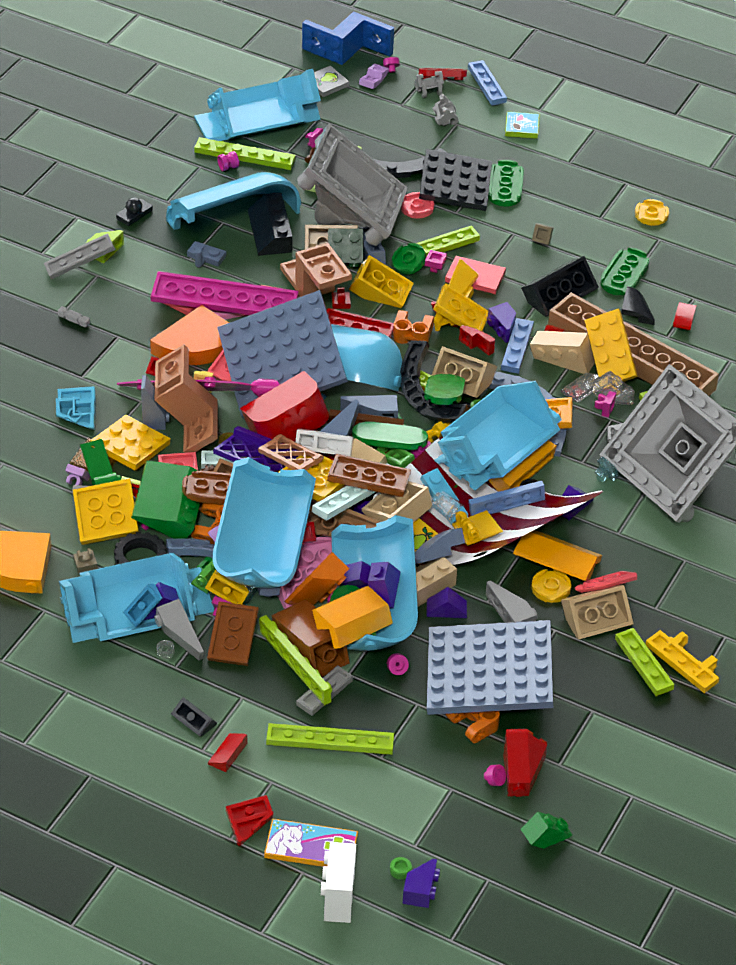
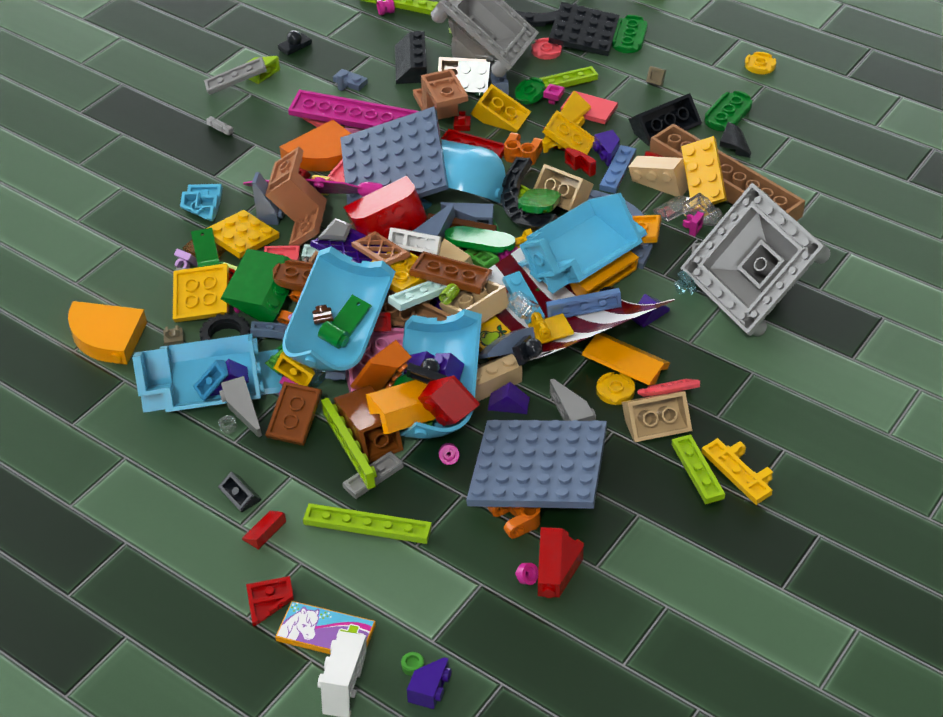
camera: 10 degrees right, 0 degrees up
medium azure panel [166,172,301,230] -> none
green slope [521,812,573,849] -> none
slope [673,302,697,330] -> none
none -> reddish brown plate [312,305,334,325]
none -> light grey piece [318,218,352,242]
none -> green door [318,294,372,349]
none -> black tile [406,358,447,384]
none -> red slope [418,375,480,426]
none -> lime piece [439,283,460,305]
none -> black tile [512,335,543,366]

